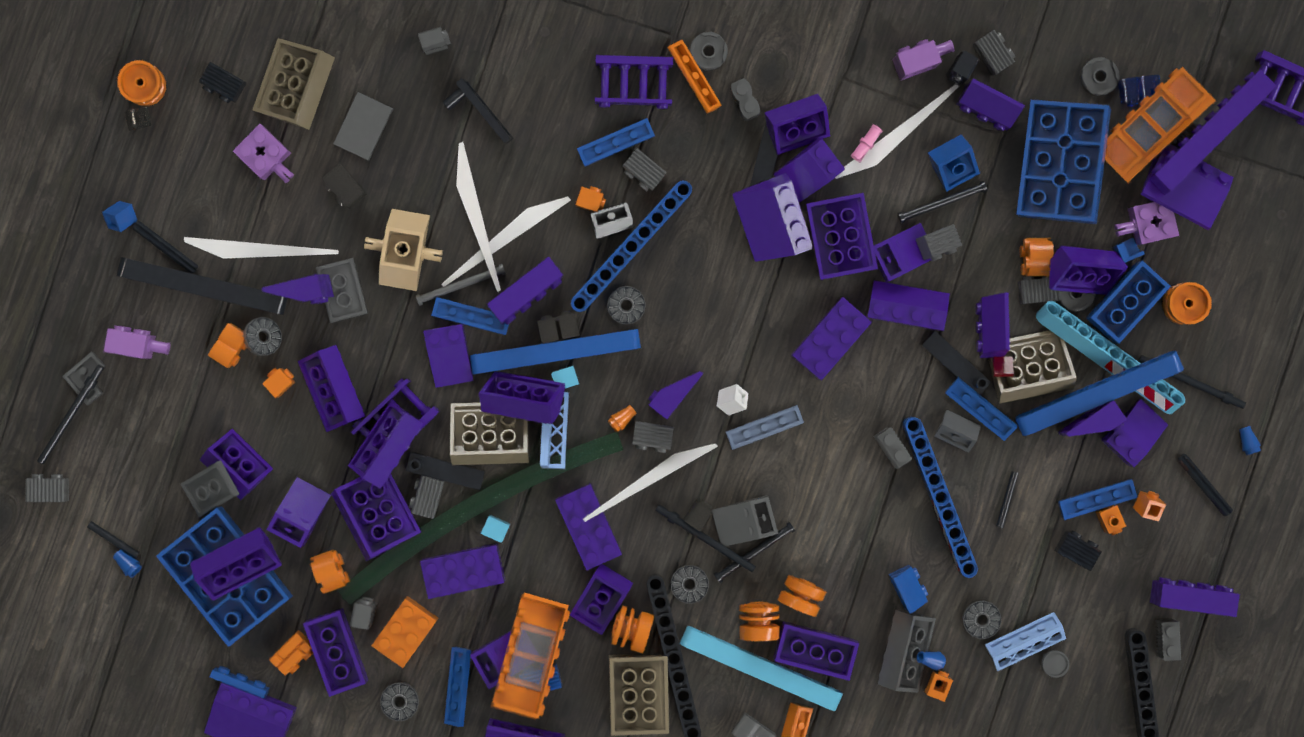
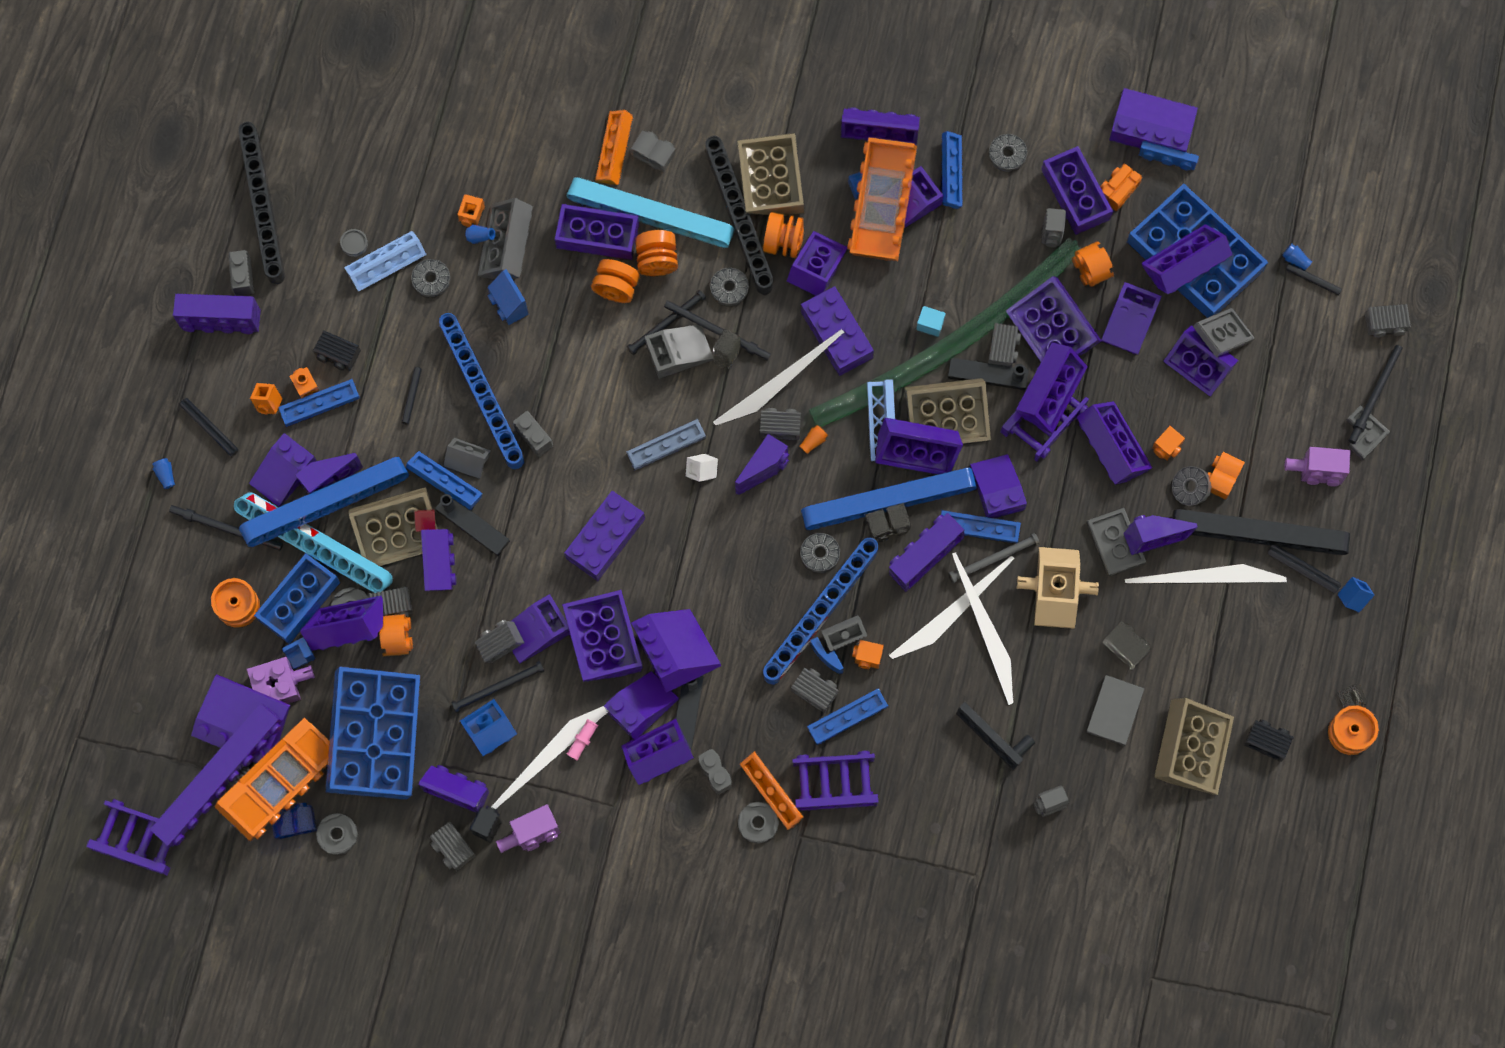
camera: 175 degrees right, 15 degrees down
medium lavender brick [233,124,294,183] -> none
orange brick [372,596,438,668] -> none
dark purple brick [420,543,505,599] -> none
medium azure panel [551,366,579,388] -> none
dark purple slope [867,281,950,331] -> none
none -> blue slope [810,637,844,674]

